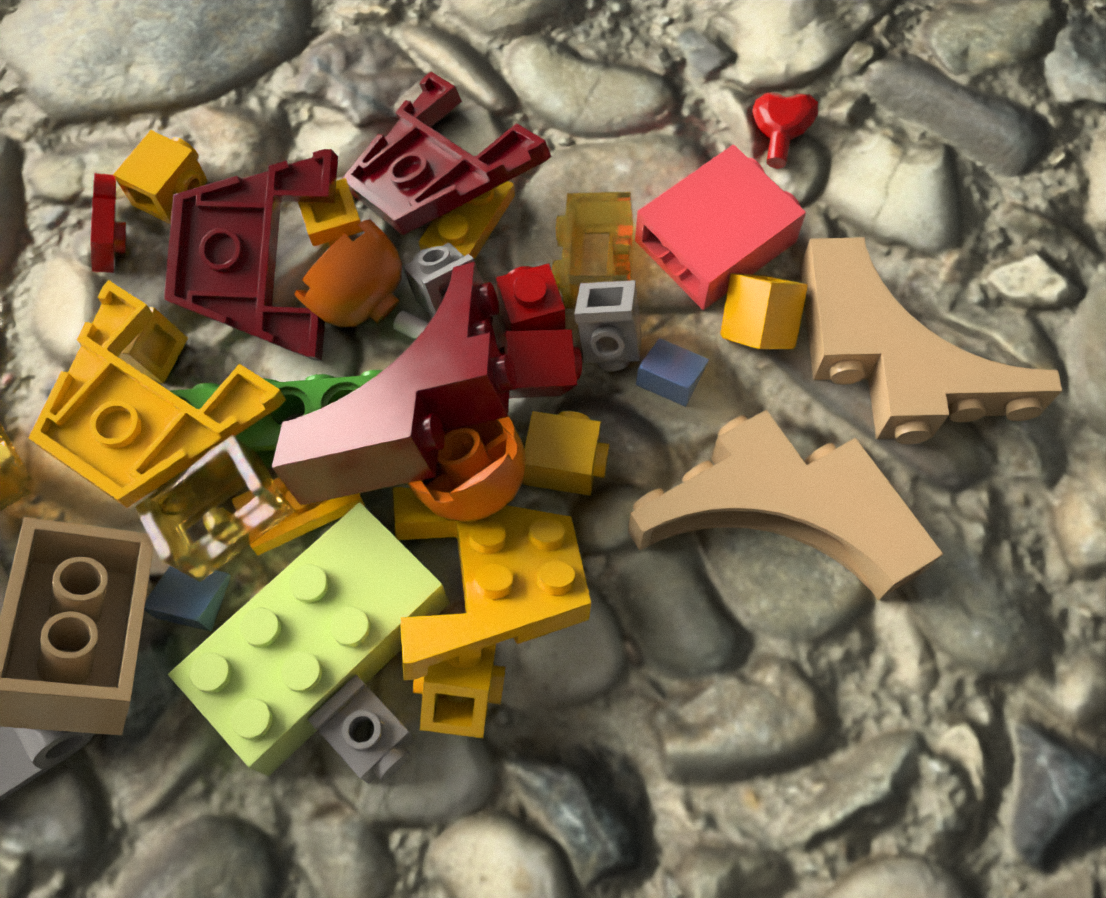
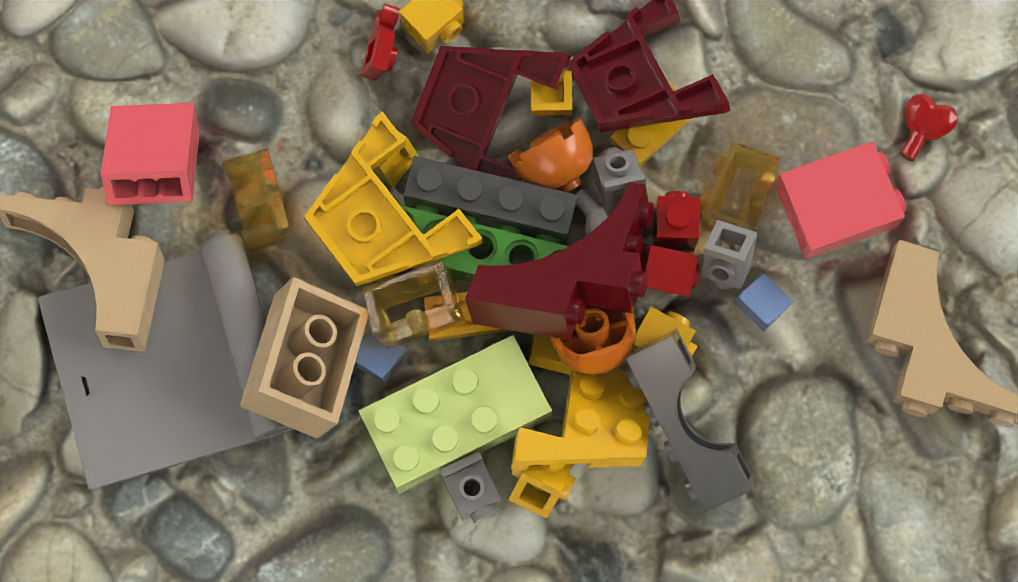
camera: 15 degrees right, 10 degrees up
tan arch [628,410,943,601] -> none
yellow panel [720,273,808,349] -> none
none -> dark grey arch [403,156,578,246]
none -> dark grey arch [625,329,755,512]

